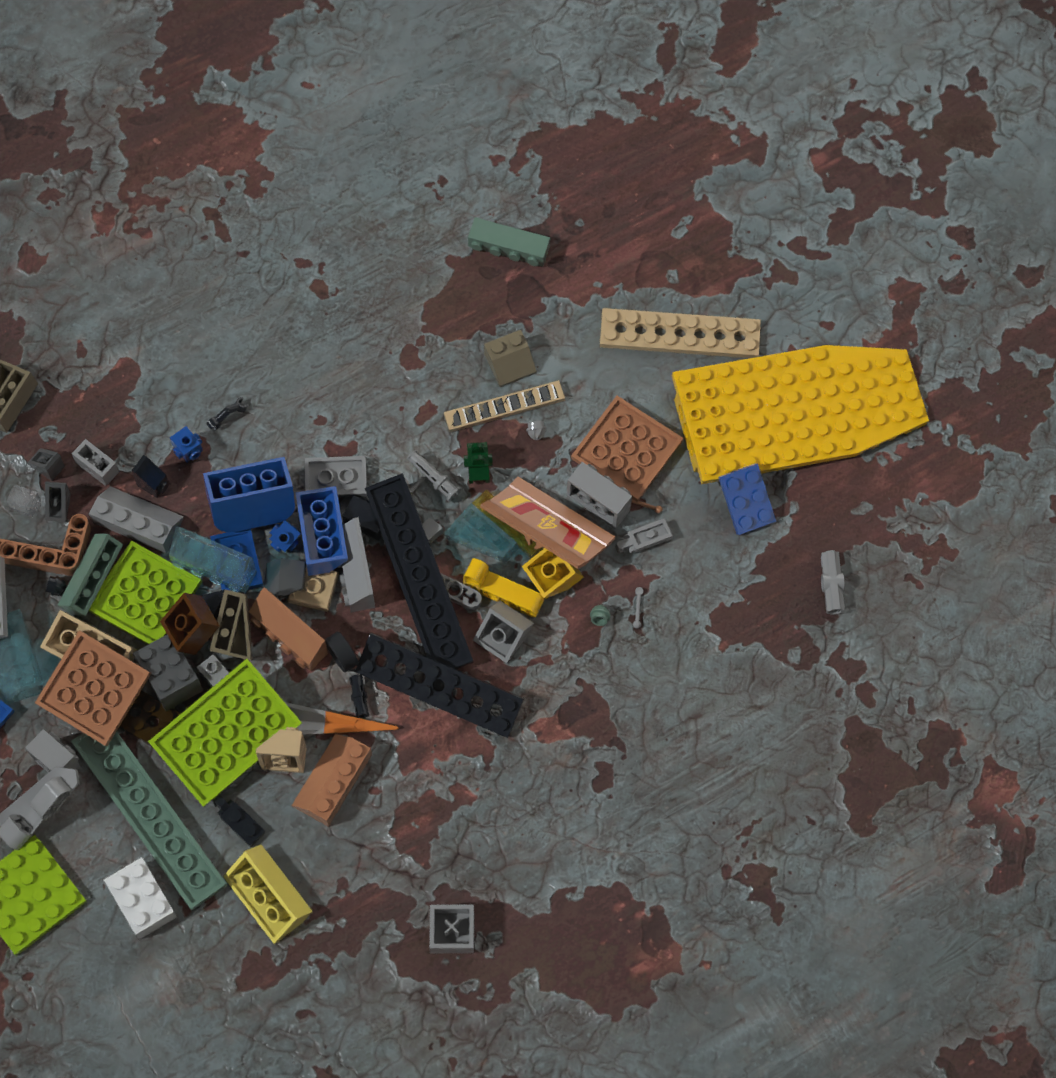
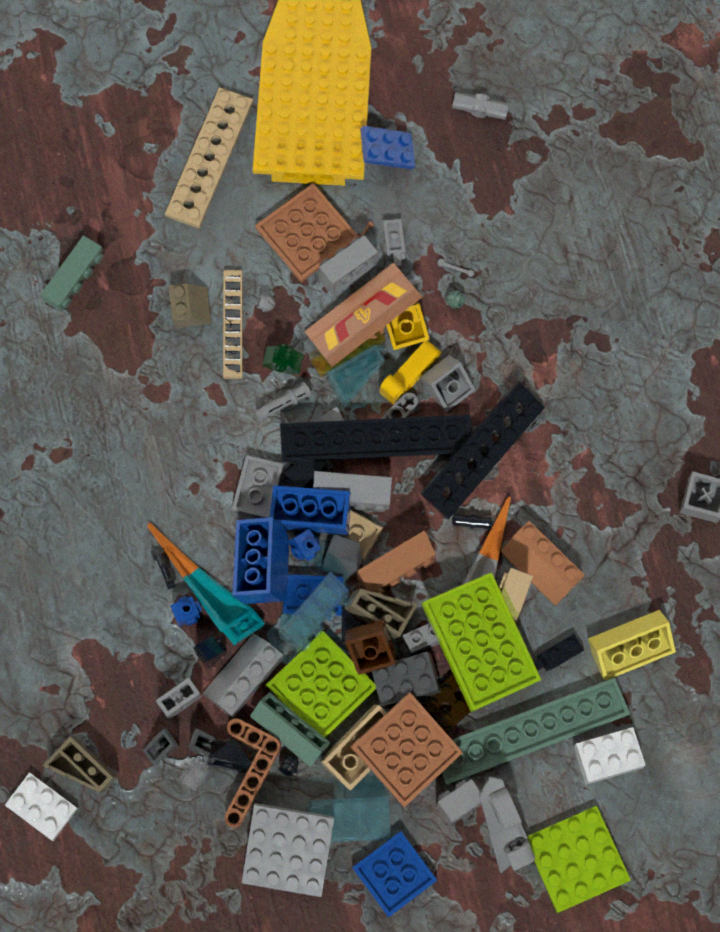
camera: 75 degrees left, 5 degrees up
black tyre [325,631,359,673] -> none
none -> teal plate [147,523,265,646]
none -> black slope [207,740,251,773]

